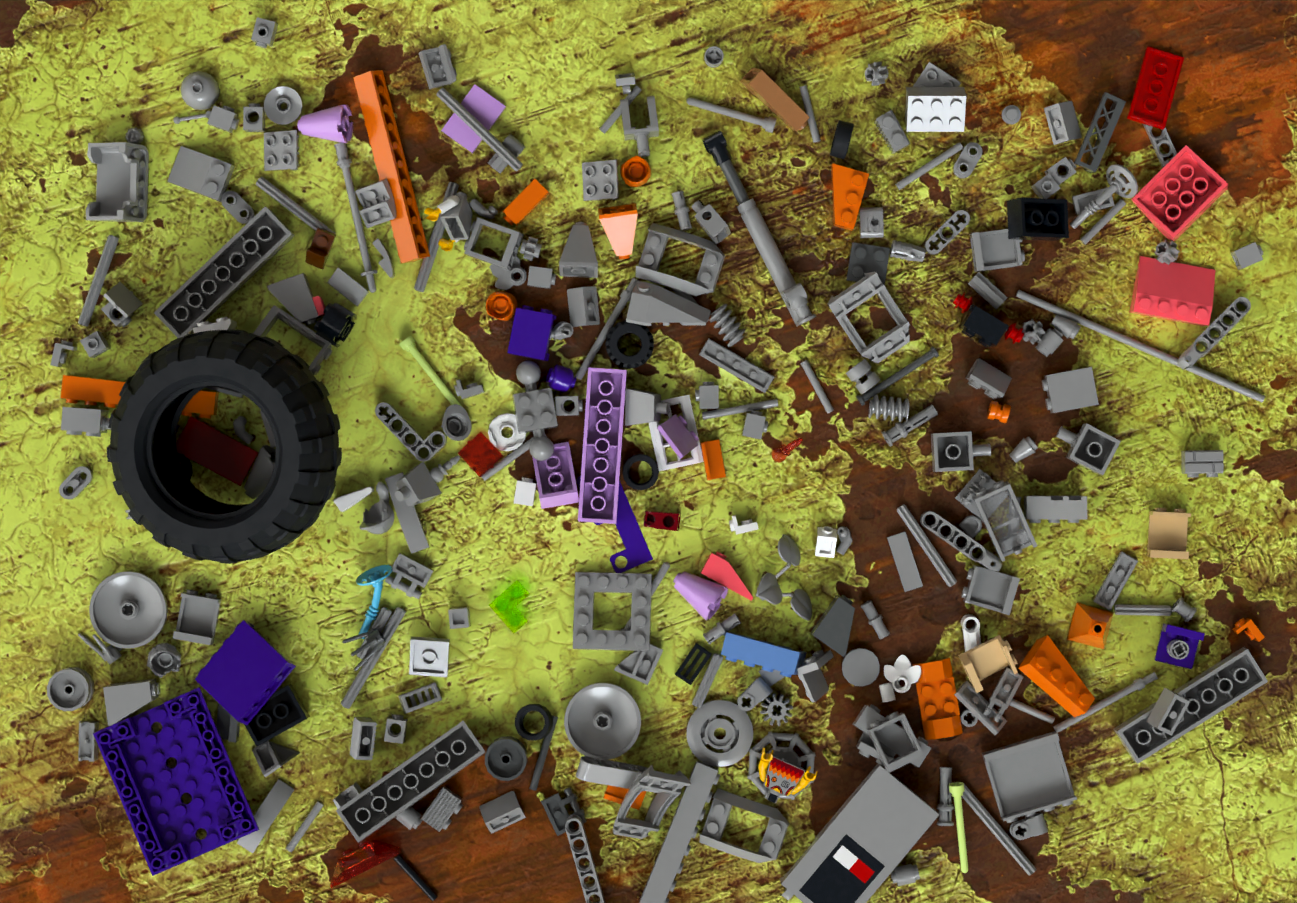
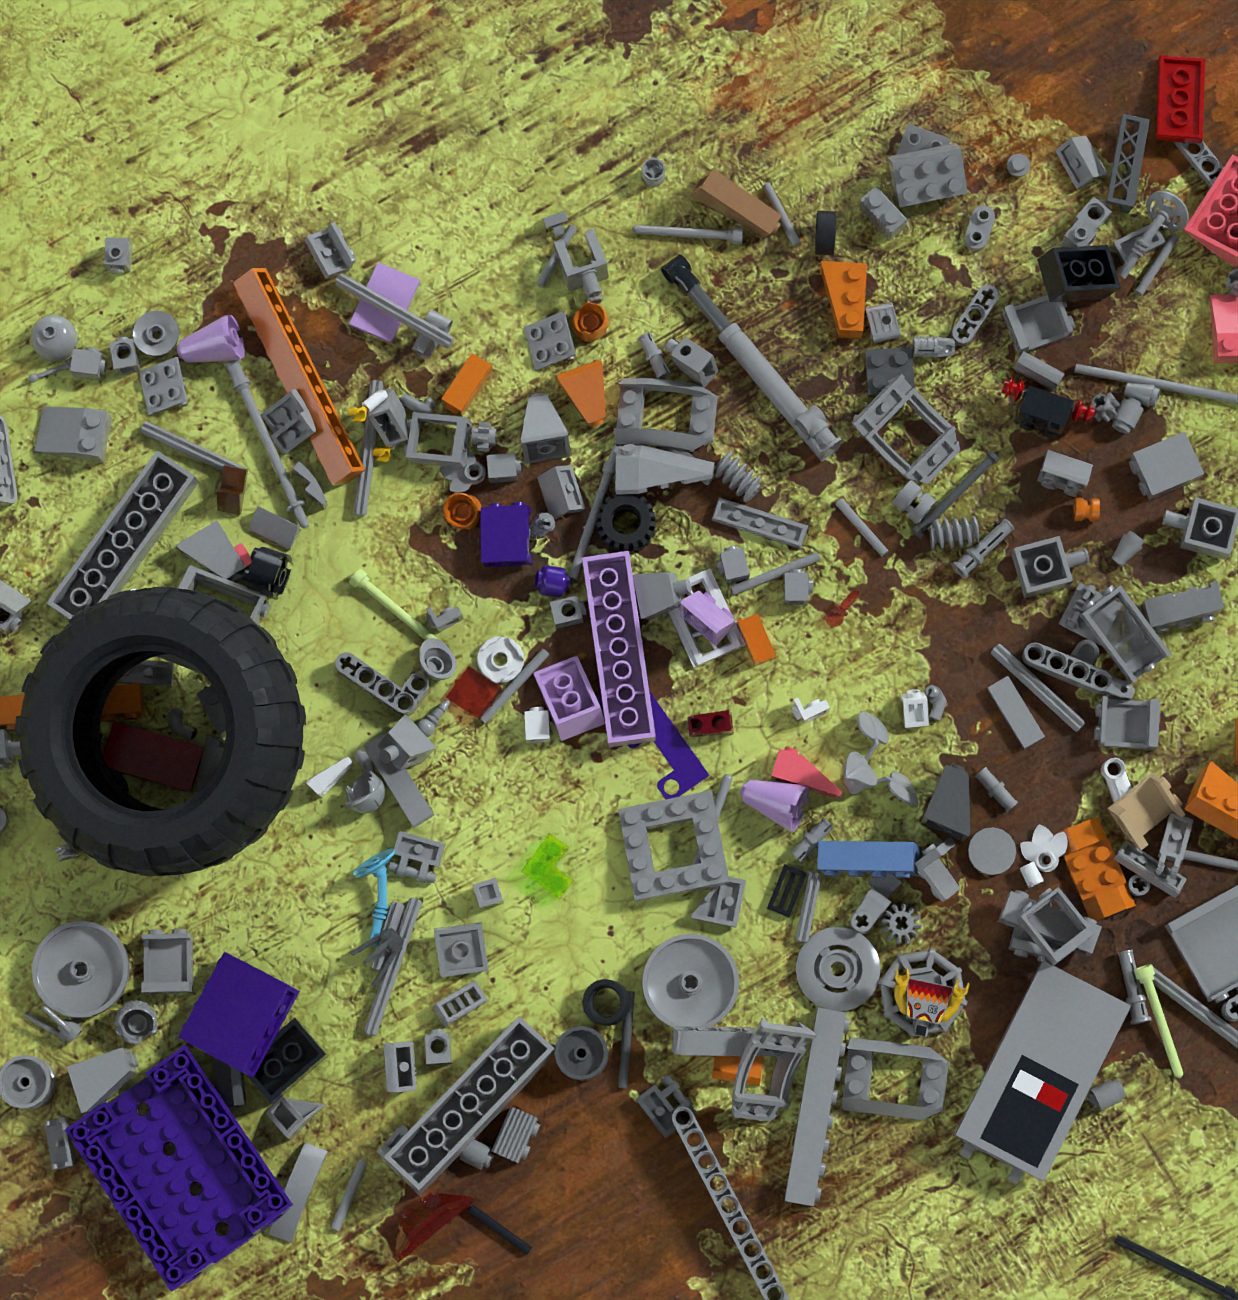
camera: 10 degrees left, 10 degrees down
light grey plate [221,191,255,224] -> none
light grey panel [479,791,526,834] -> none
light grey brick [512,361,558,461] -> none
black tyre [622,454,659,490] -> none
light grey gear [865,61,889,86] -> none
light grey bar [895,142,963,190] -> none

